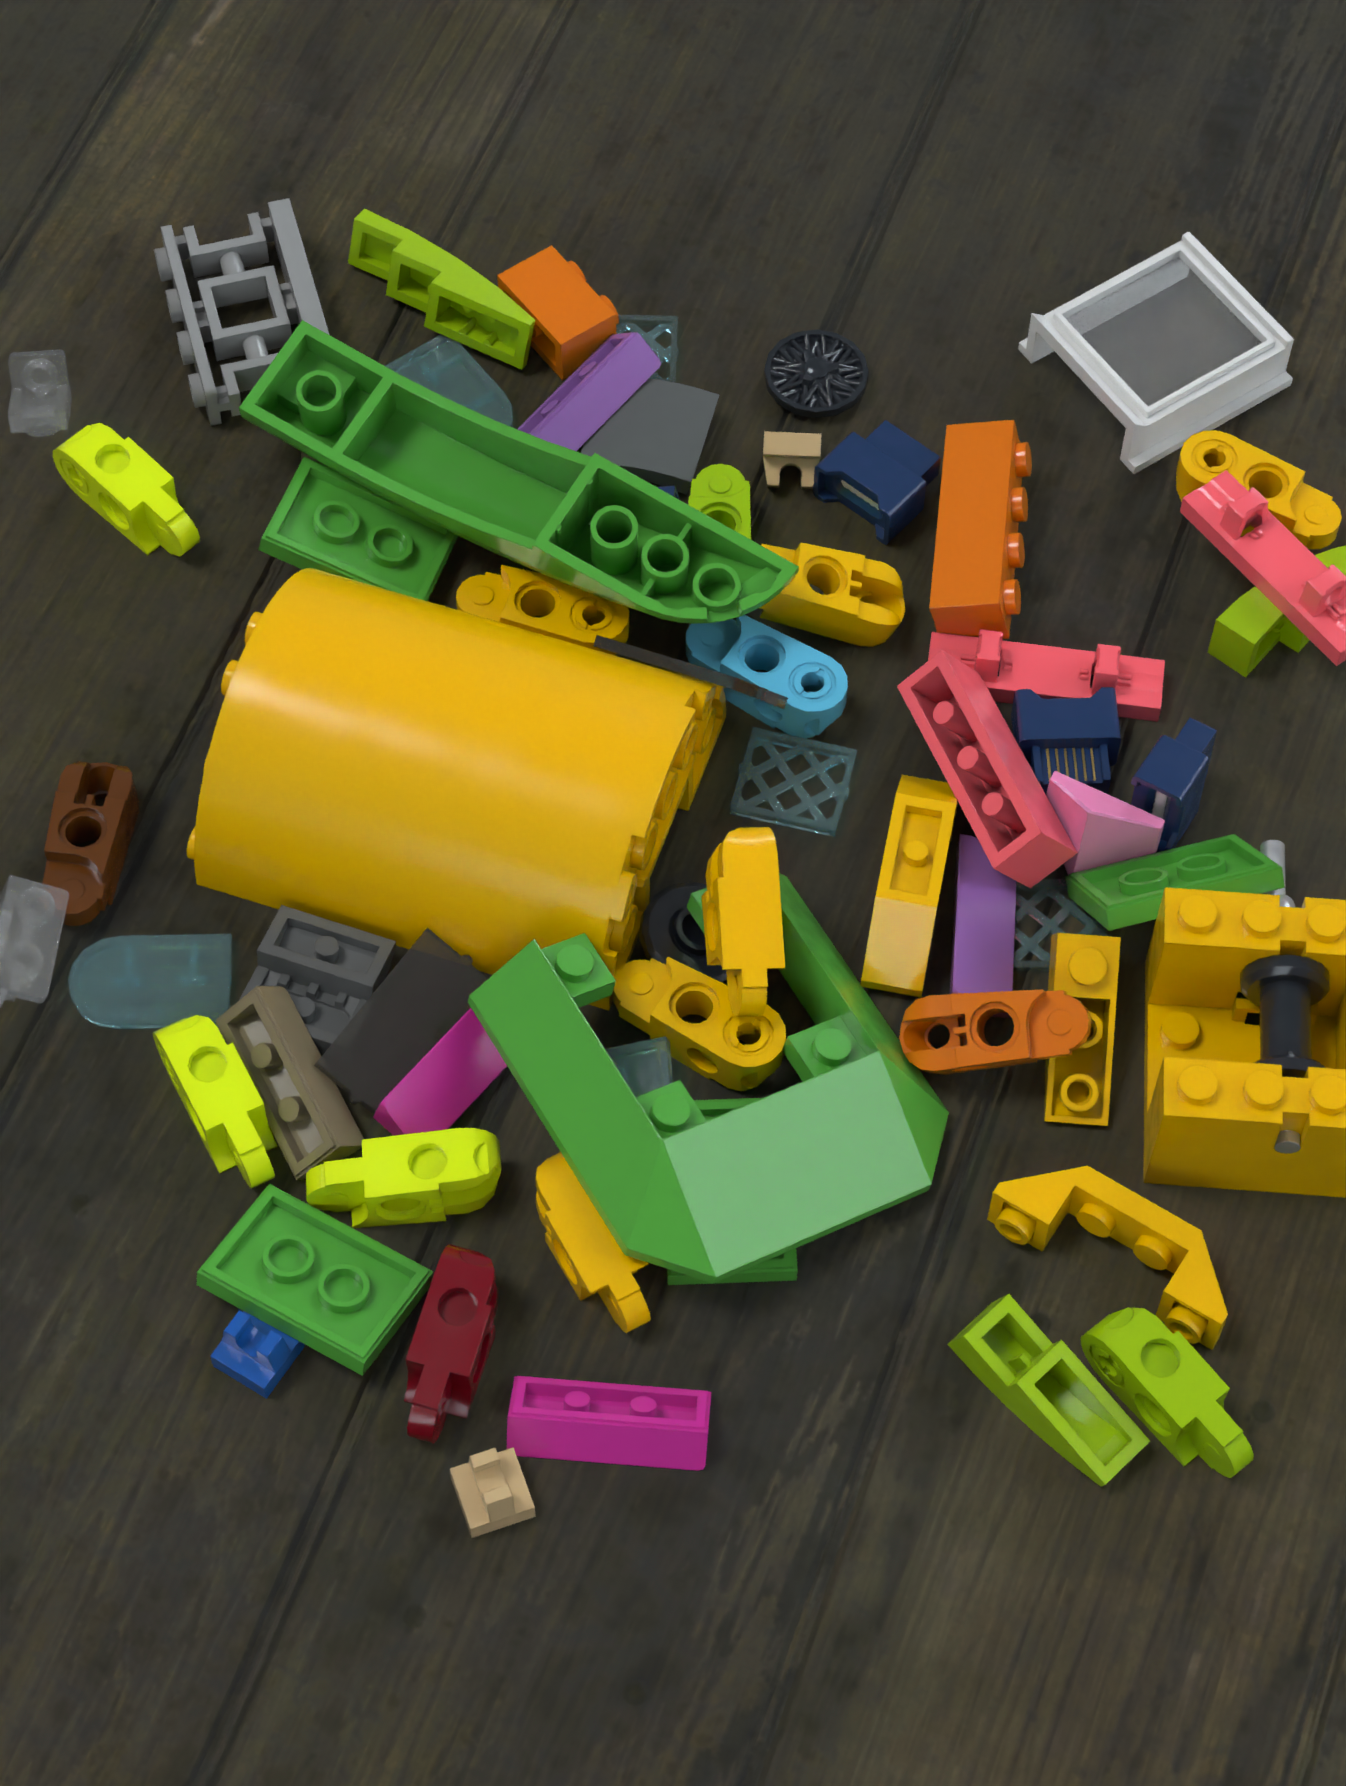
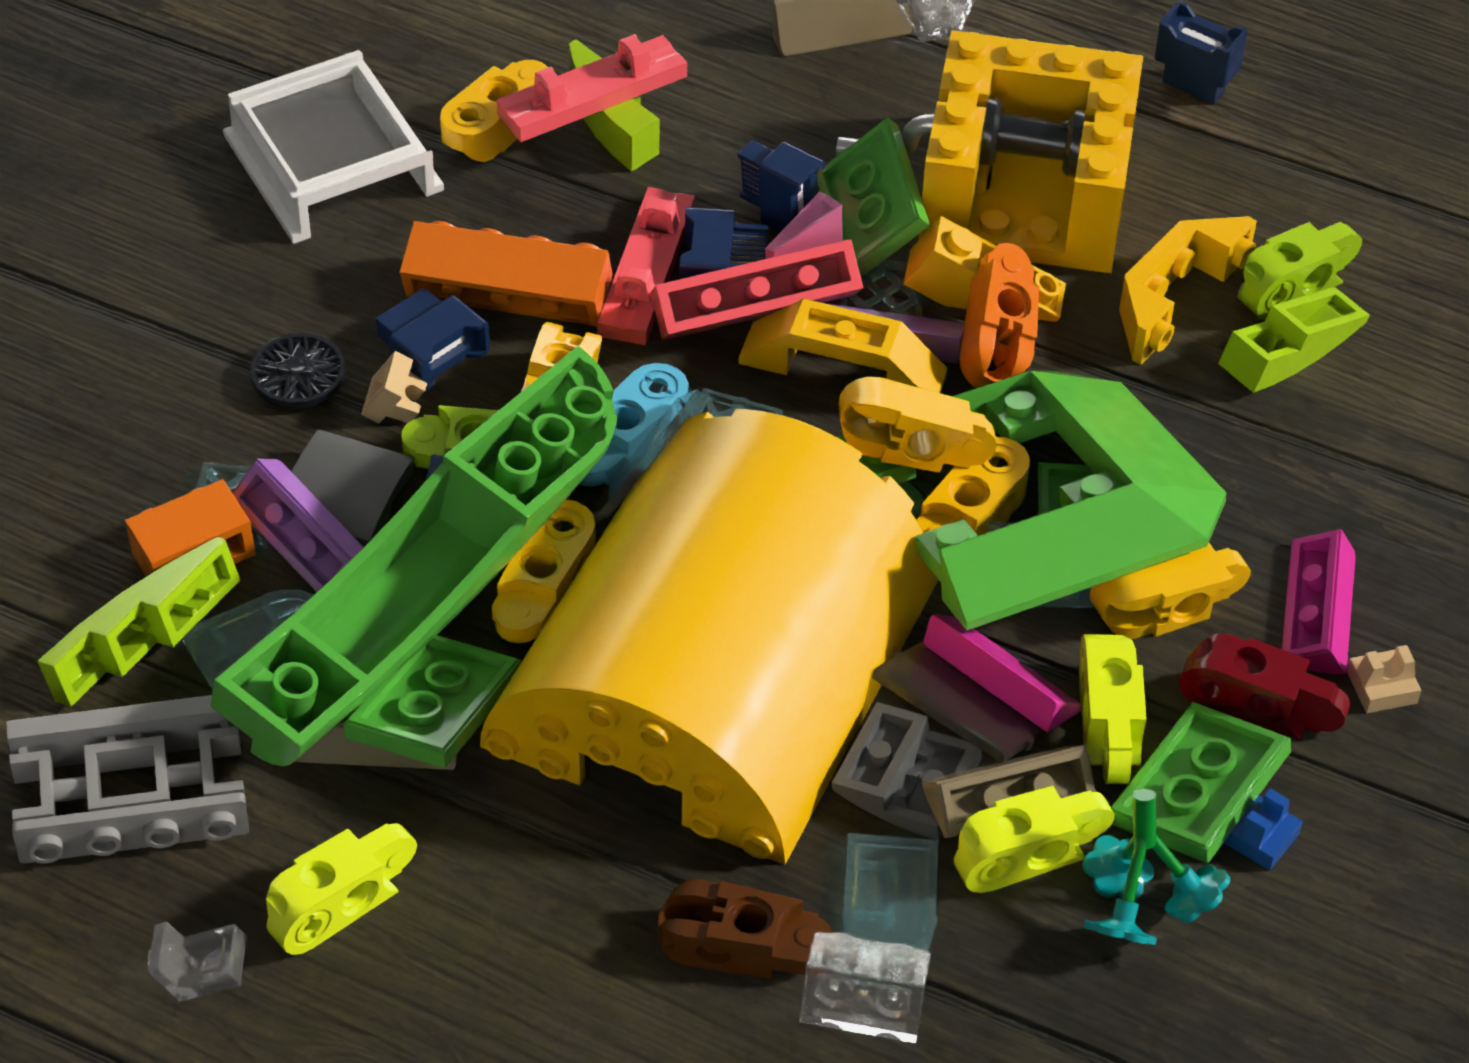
camera: 85 degrees left, 10 degrees down
none -> teal plant [1082,789,1230,945]

